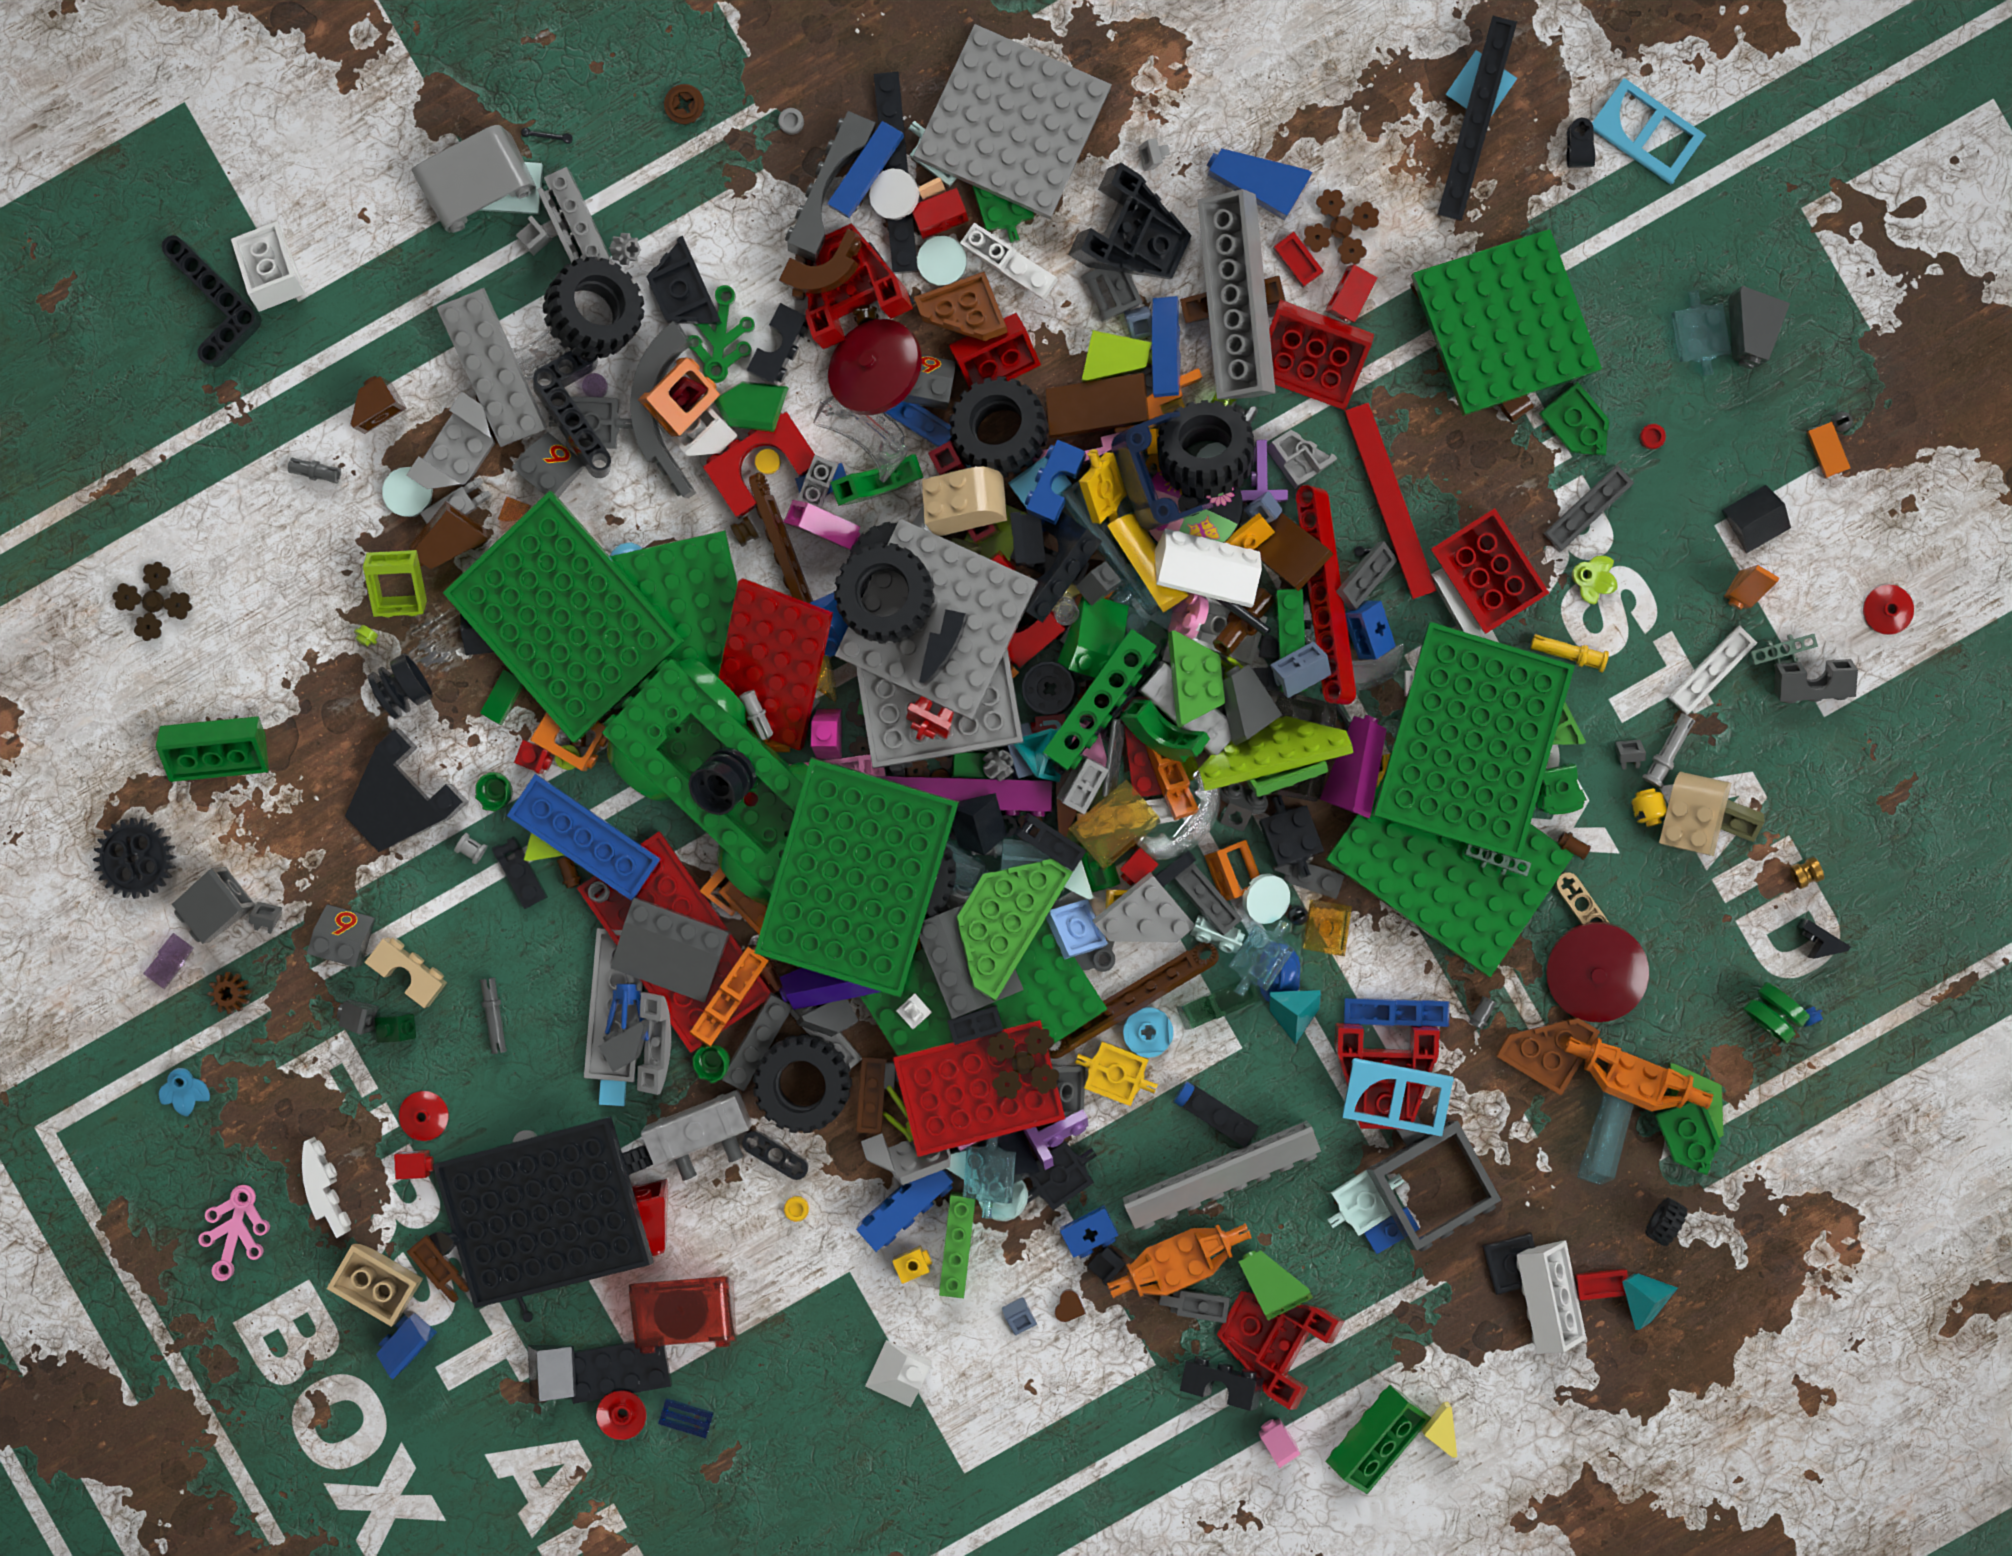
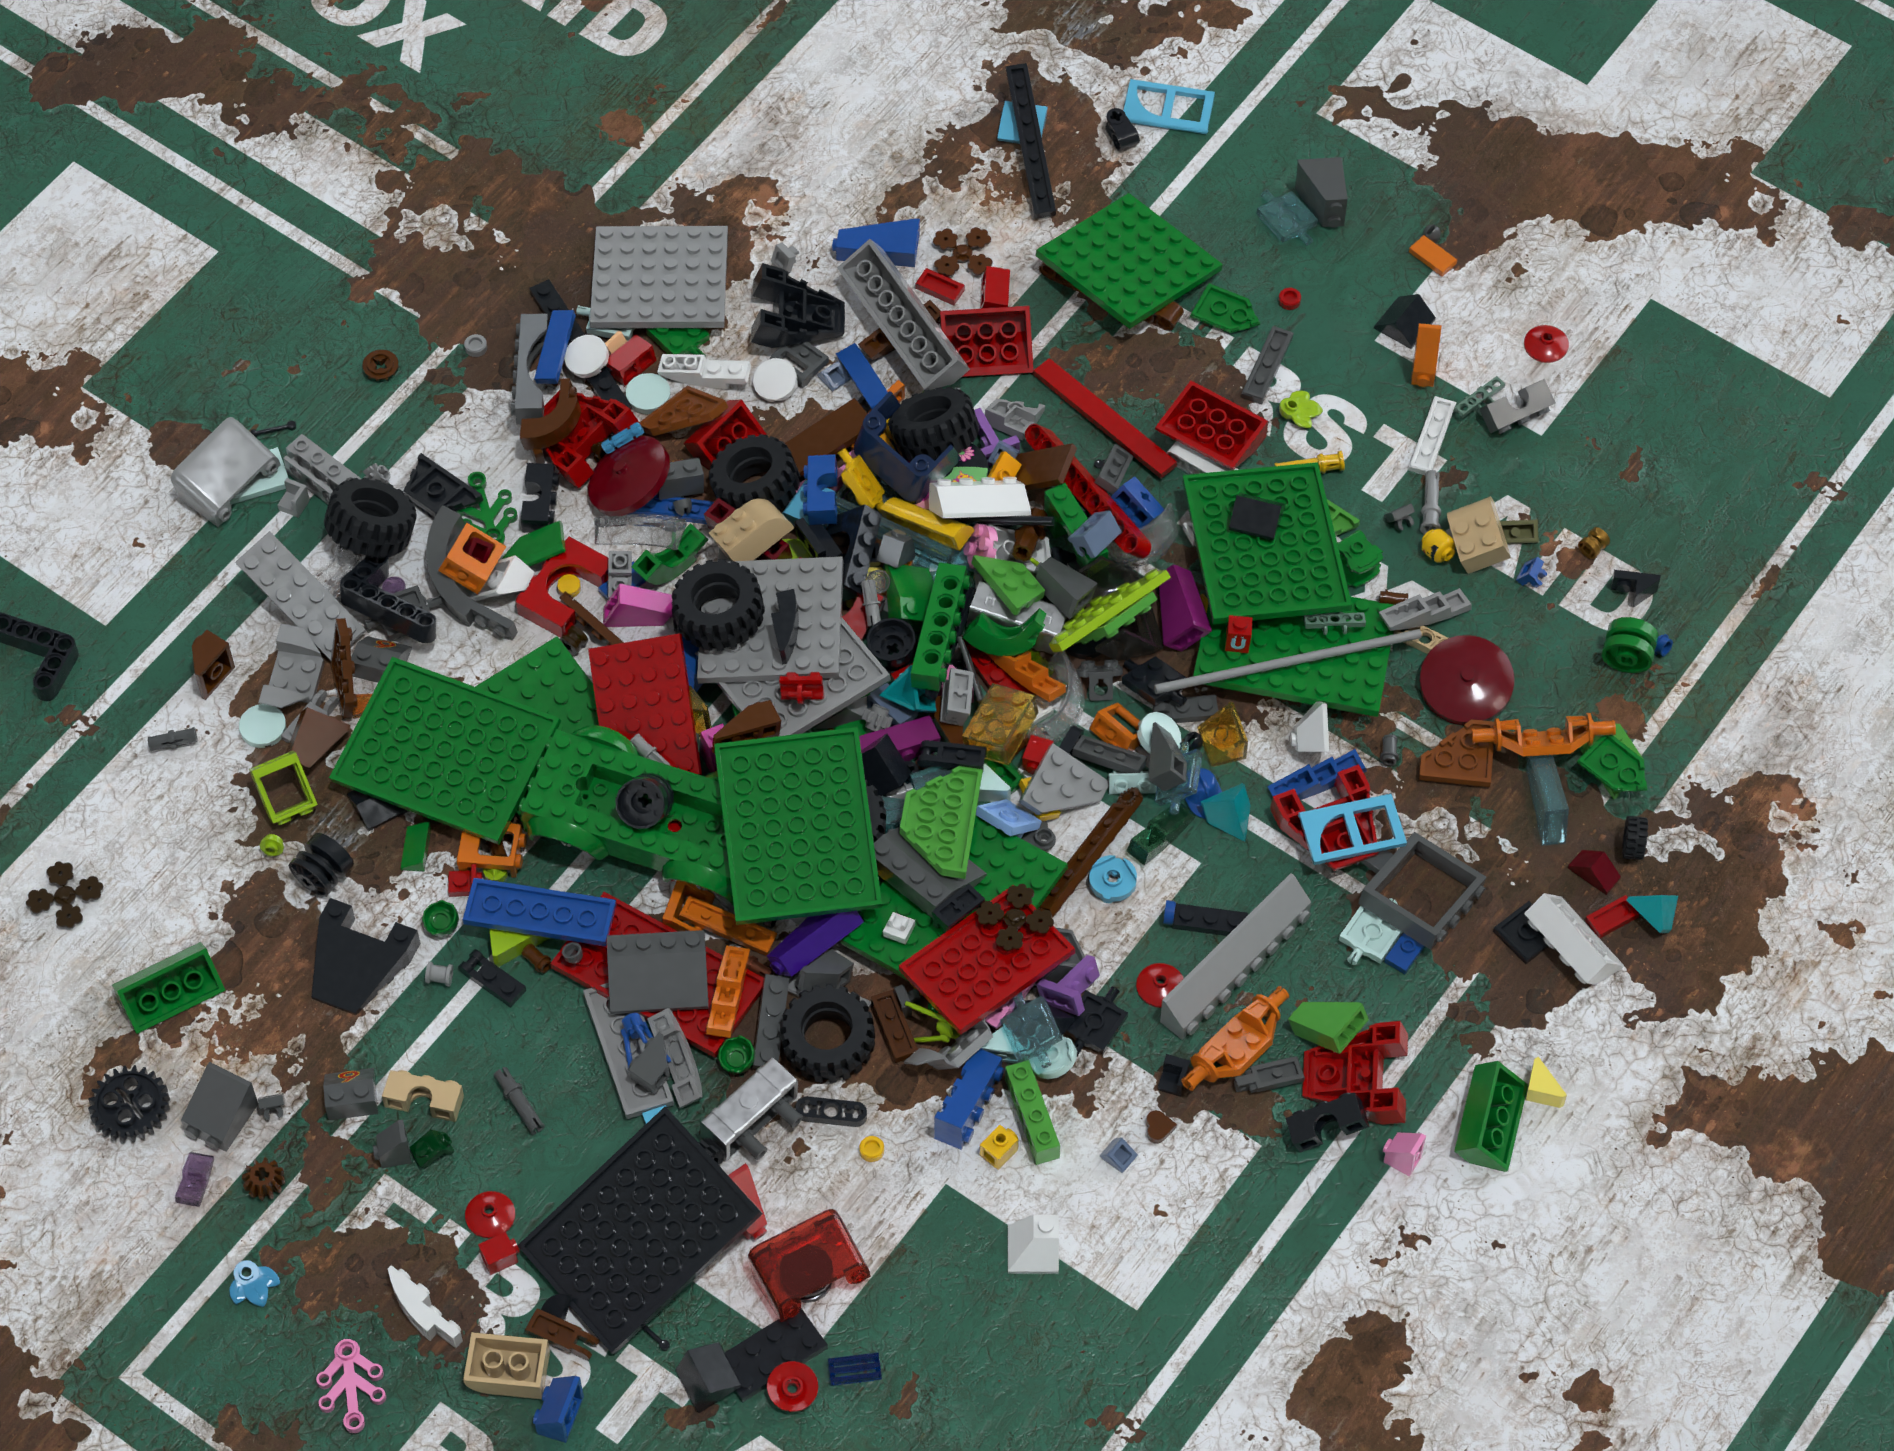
camera: 25 degrees left, 30 degrees down
white slope [231,221,306,312] -> none
blue brick [1060,1205,1118,1259] -> none
yellow plate [1075,1041,1158,1106] -> none
lime slope [1082,330,1152,383] -> none
none -> reddish brown plate [331,618,357,718]
none -> dark azure axle [601,422,644,454]
none -> dark grey hinge [673,498,692,516]
none -> reddish brown slope [711,700,782,754]
none -> white tile [753,358,798,402]
none -> light grey axle [861,579,881,627]
none -> red dish [1136,963,1184,1008]
none -> dark grey slope [1149,722,1187,791]
none -> light grey piece [1154,629,1422,694]
none -> red brick [1225,615,1252,653]
none -> black slope [1229,493,1286,541]
none -> white slope [1290,702,1329,752]
none -> light grey slope [1379,588,1471,631]
none -> blue tile [1516,557,1547,588]
none -> dark red slope [1567,850,1621,895]

